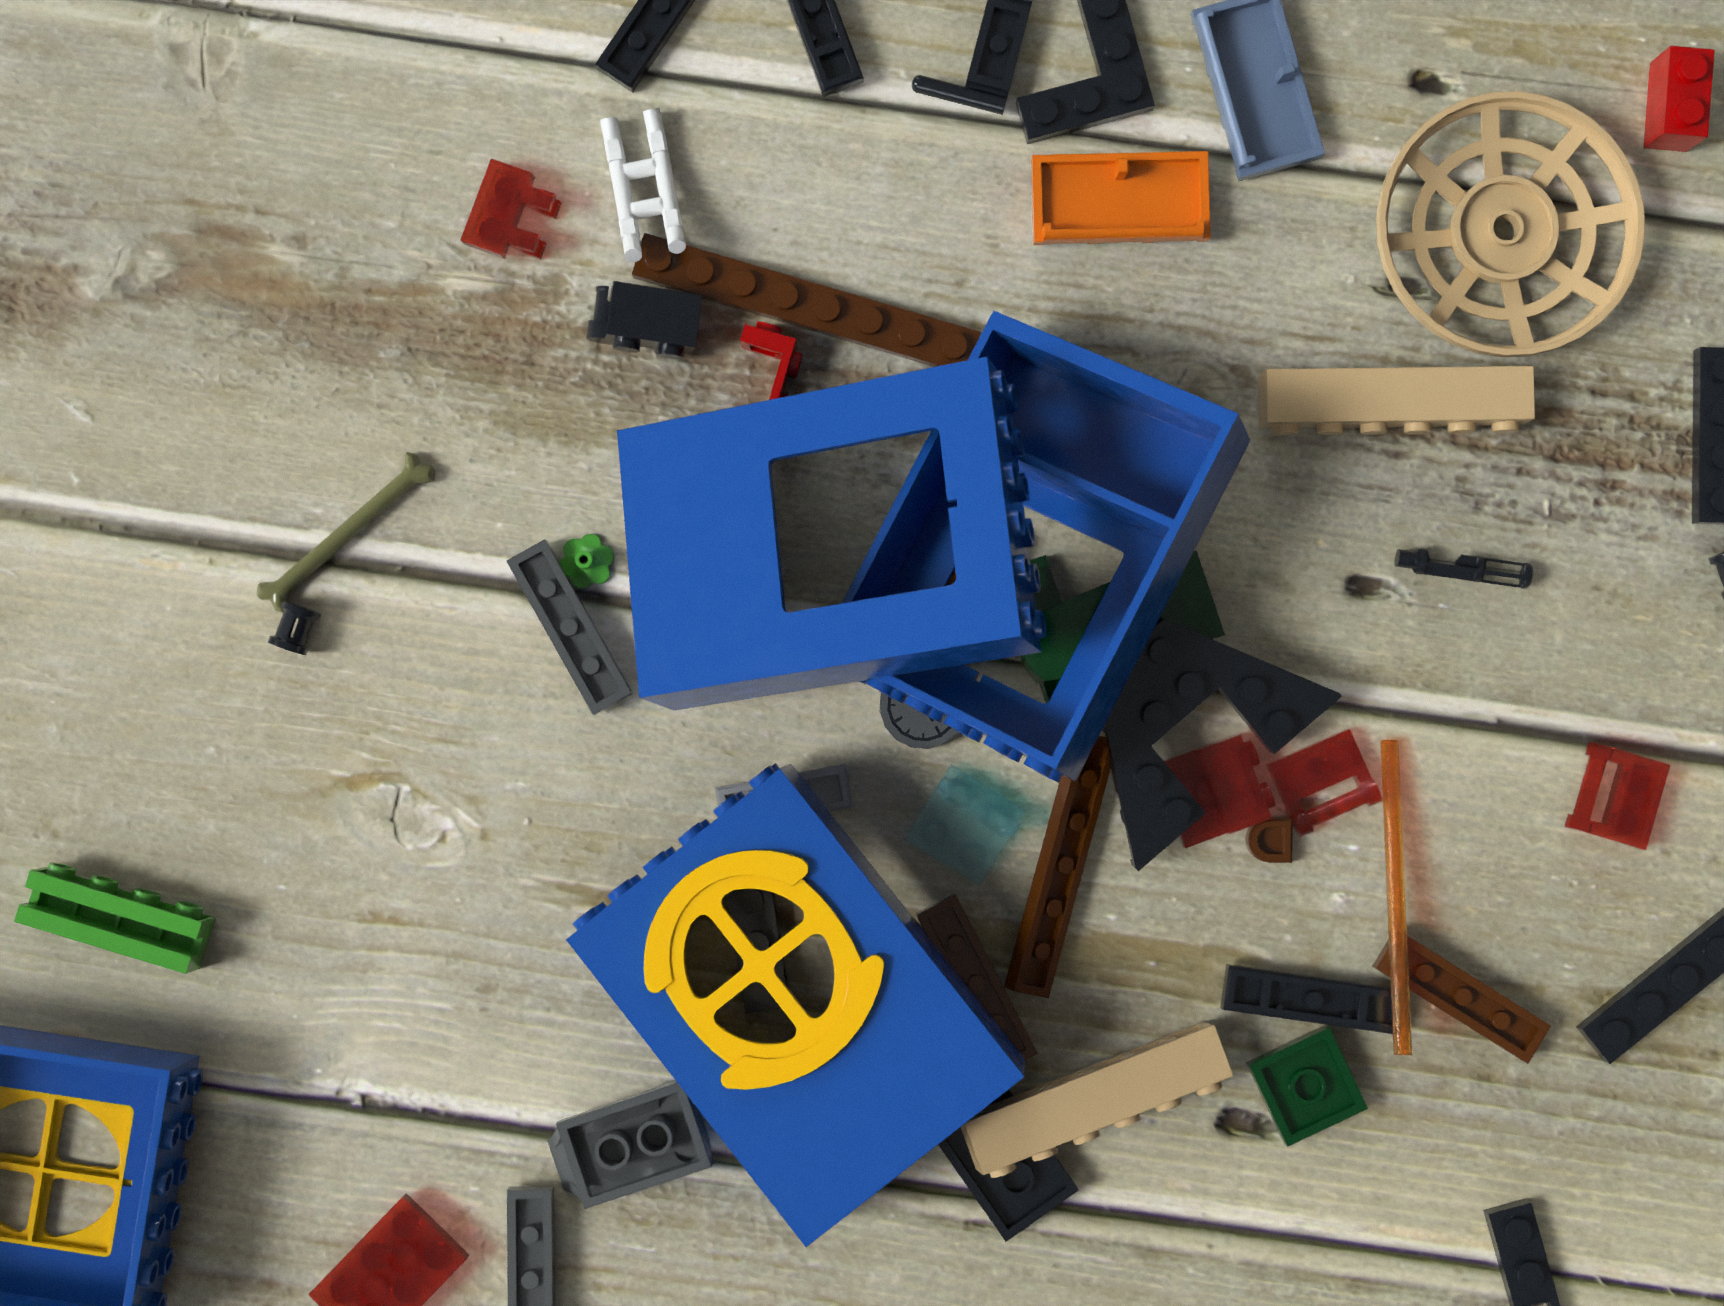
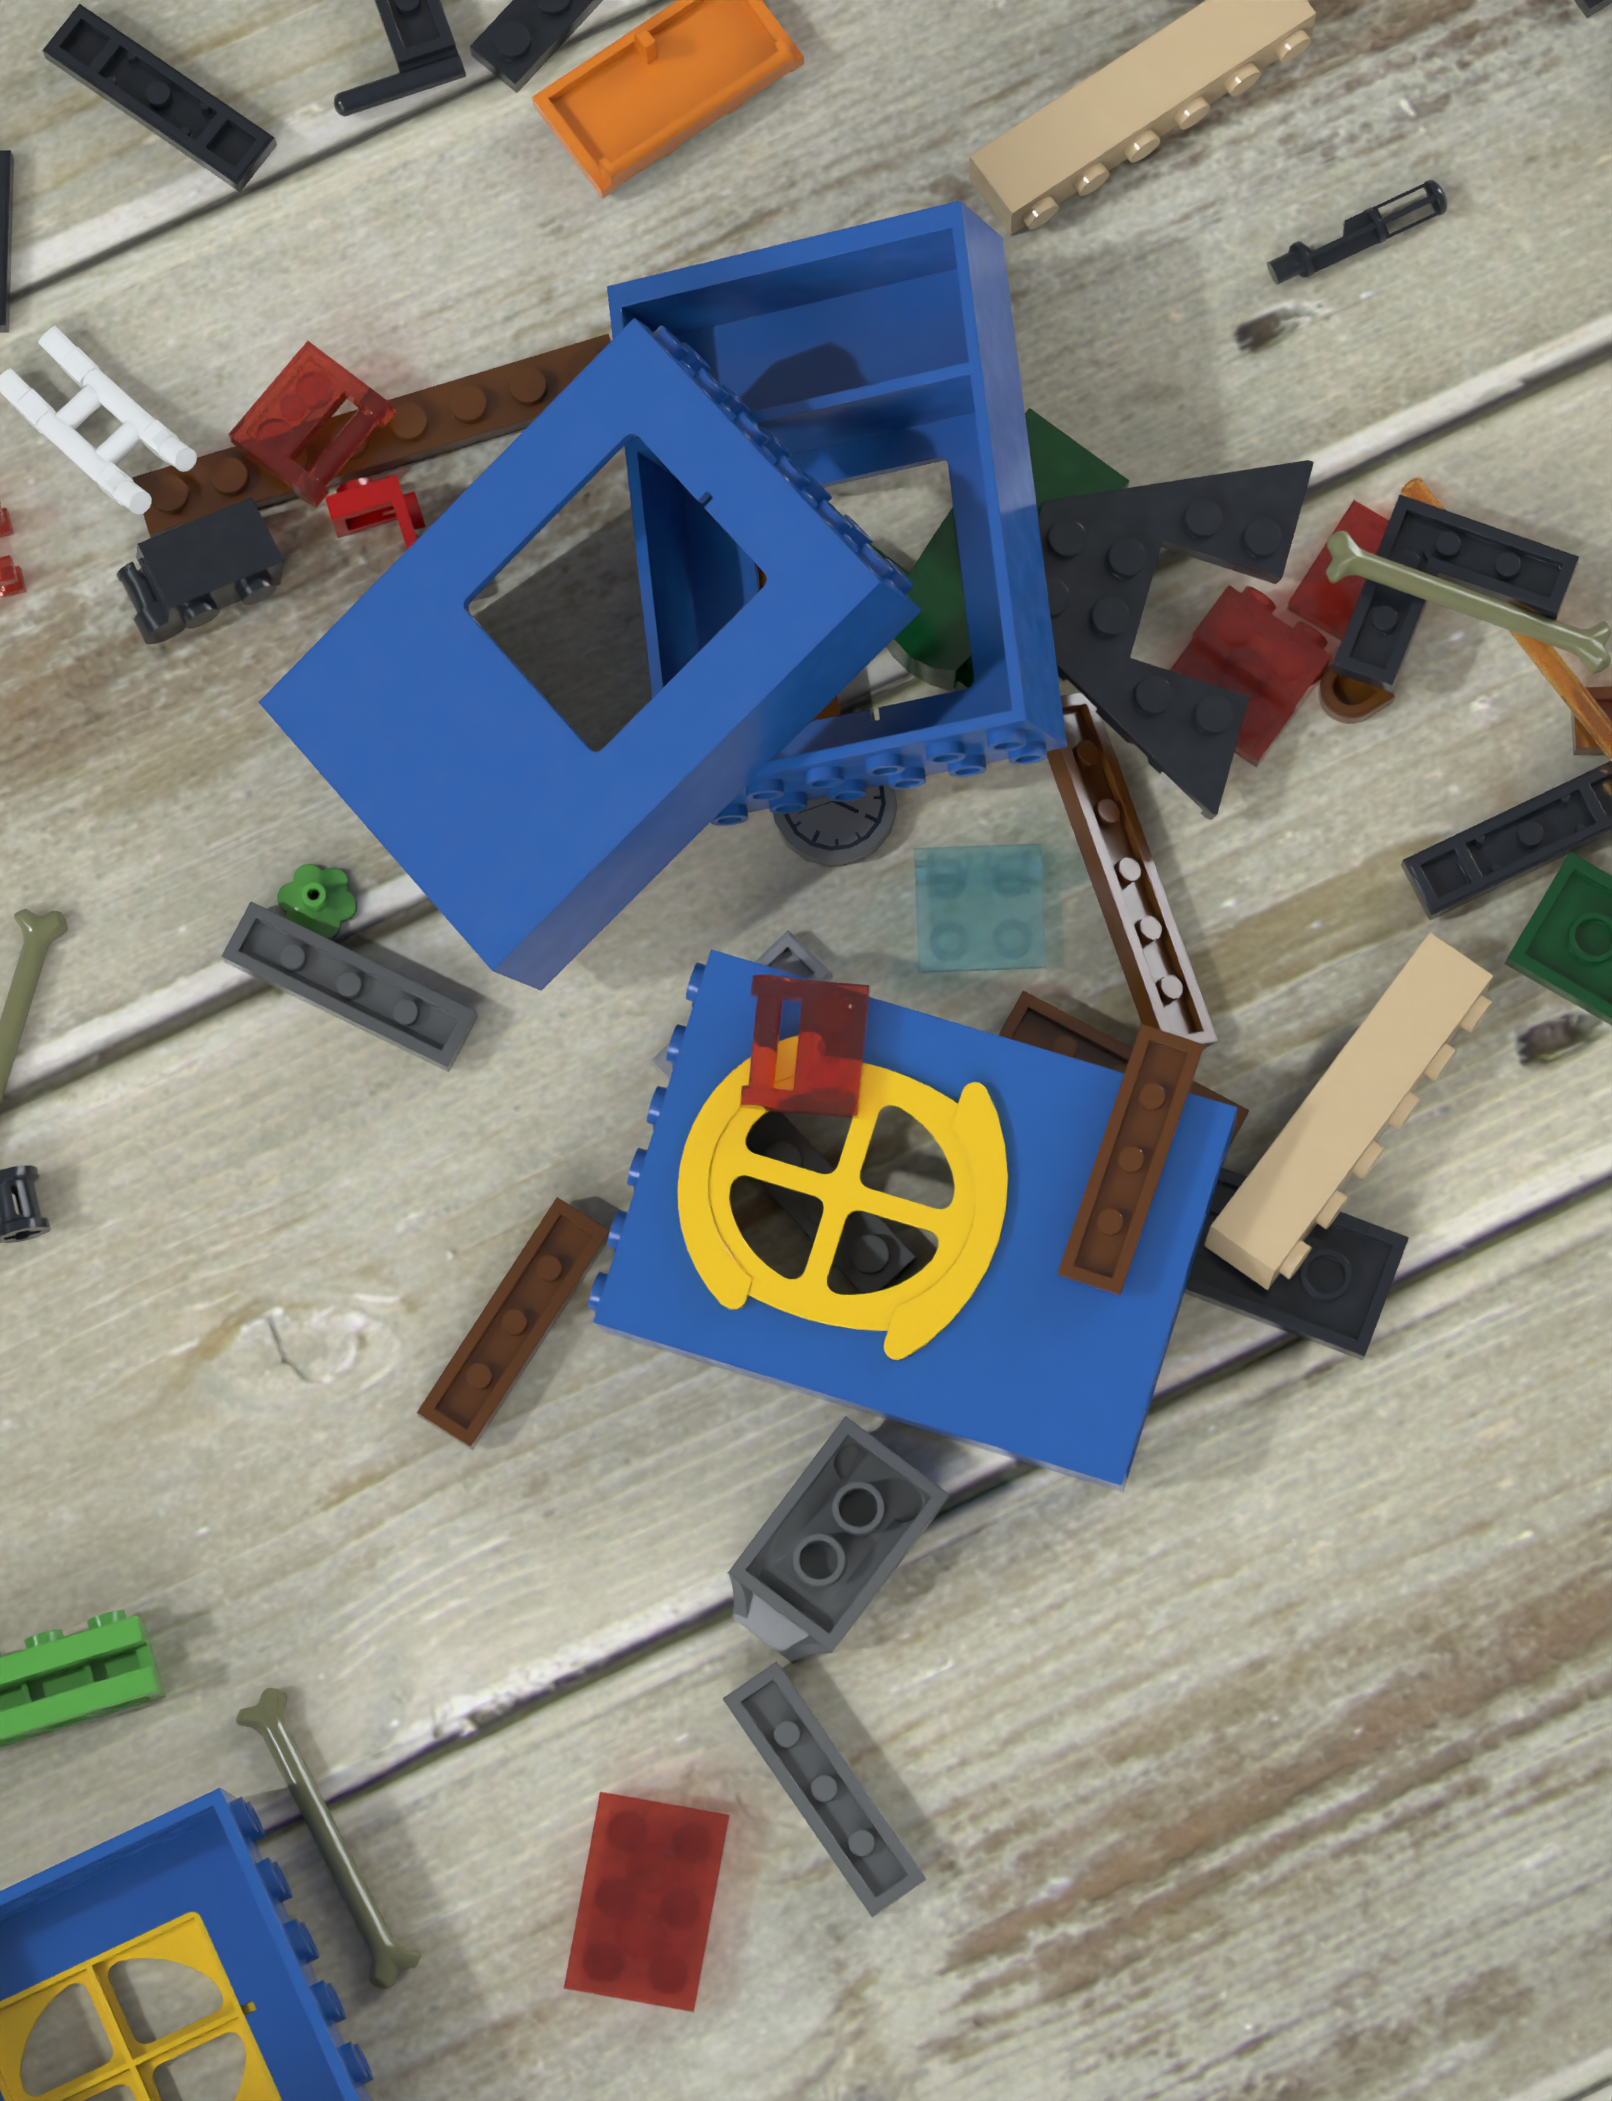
camera: 25 degrees left, 10 degrees down
none -> clear red plate [228,340,396,508]
none -> olive piece [236,1688,421,1989]
none -> reddish brown plate [417,1197,610,1450]
none -> clear red plate [740,975,871,1119]
none -> reddish brown plate [1057,1024,1204,1297]
none -> olive piece [1326,530,1612,674]
none -> black plate [1332,495,1579,693]

